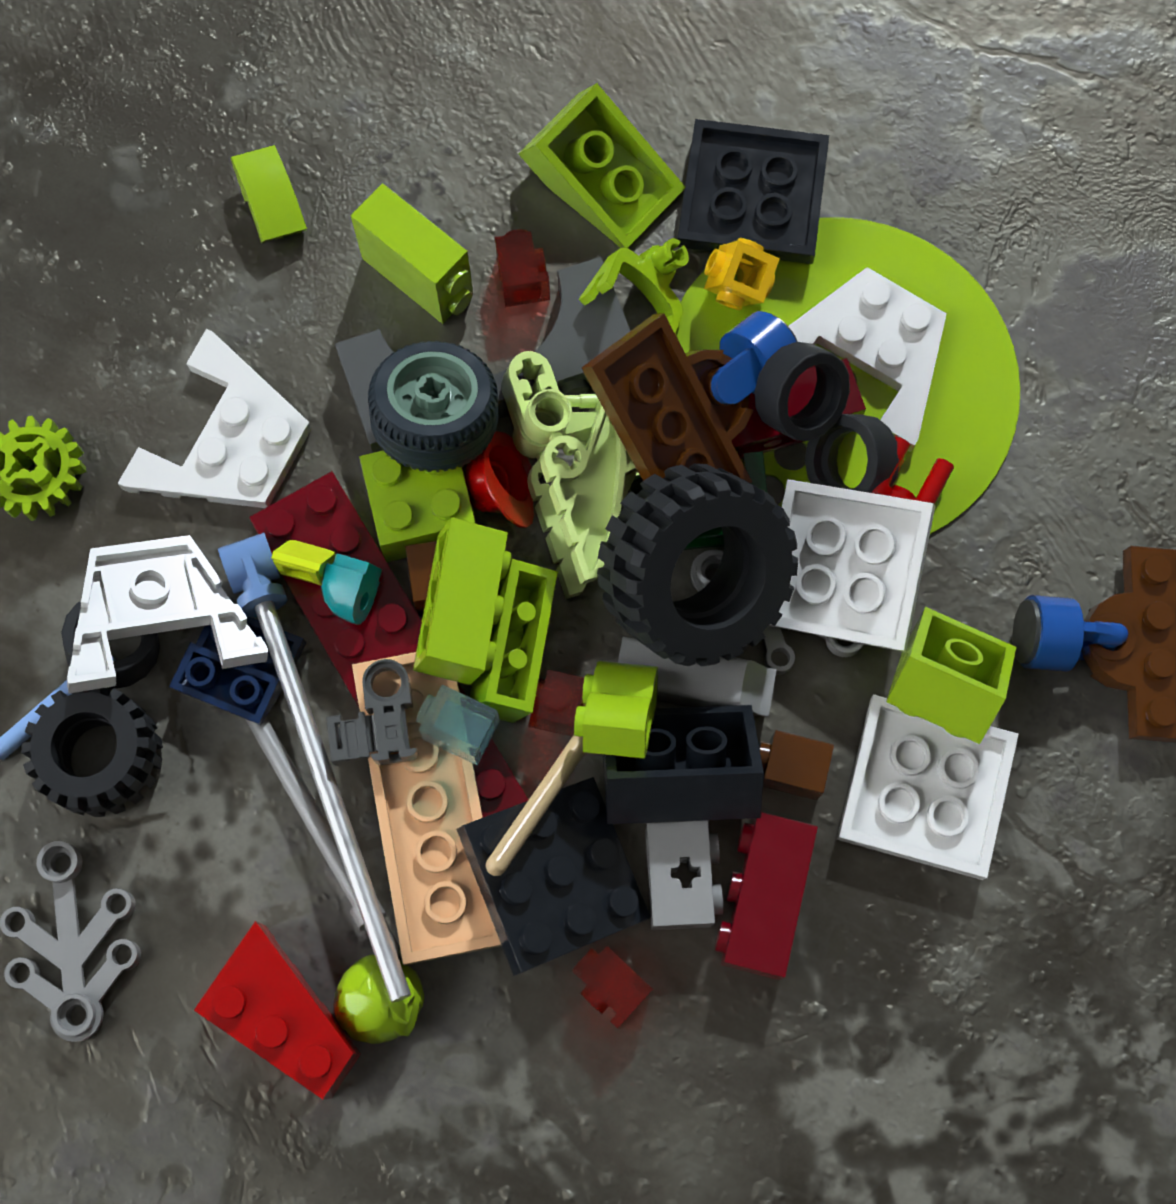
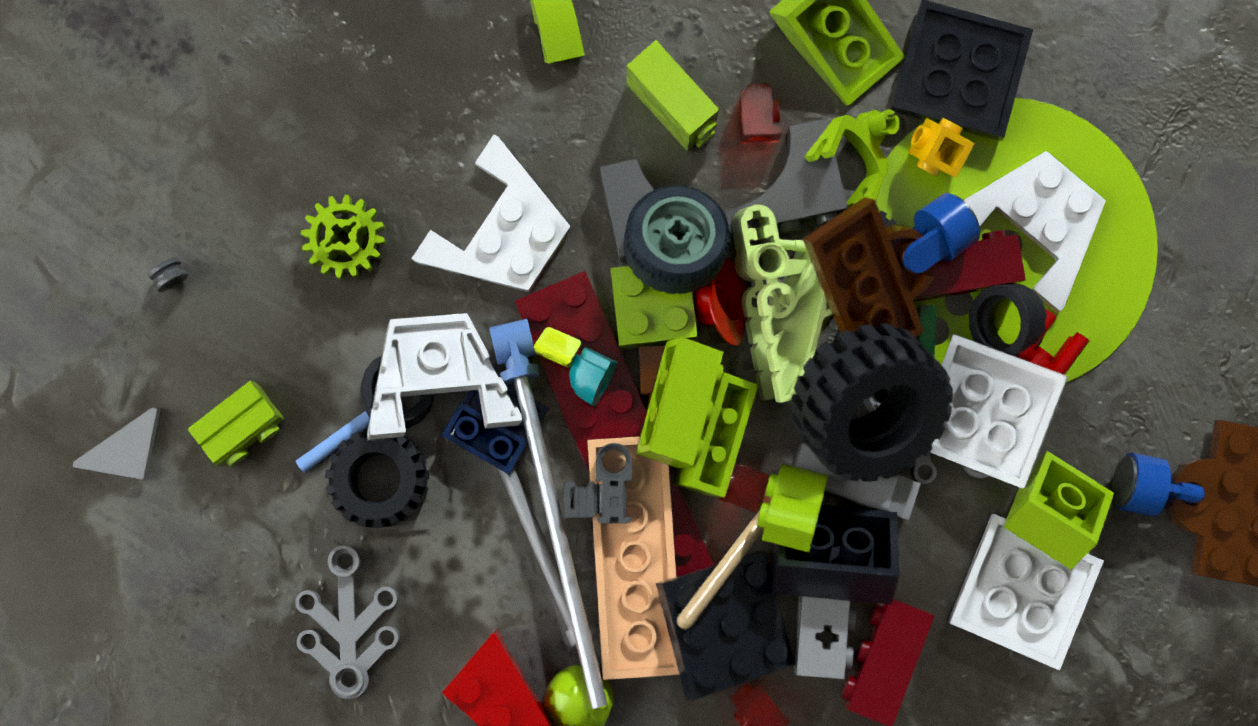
camera: 10 degrees right, 10 degrees up
clear light blue brick [416,684,500,766] -> none
black tyre [754,342,850,441] -> none
reddish brown brick [759,730,834,800] -> none

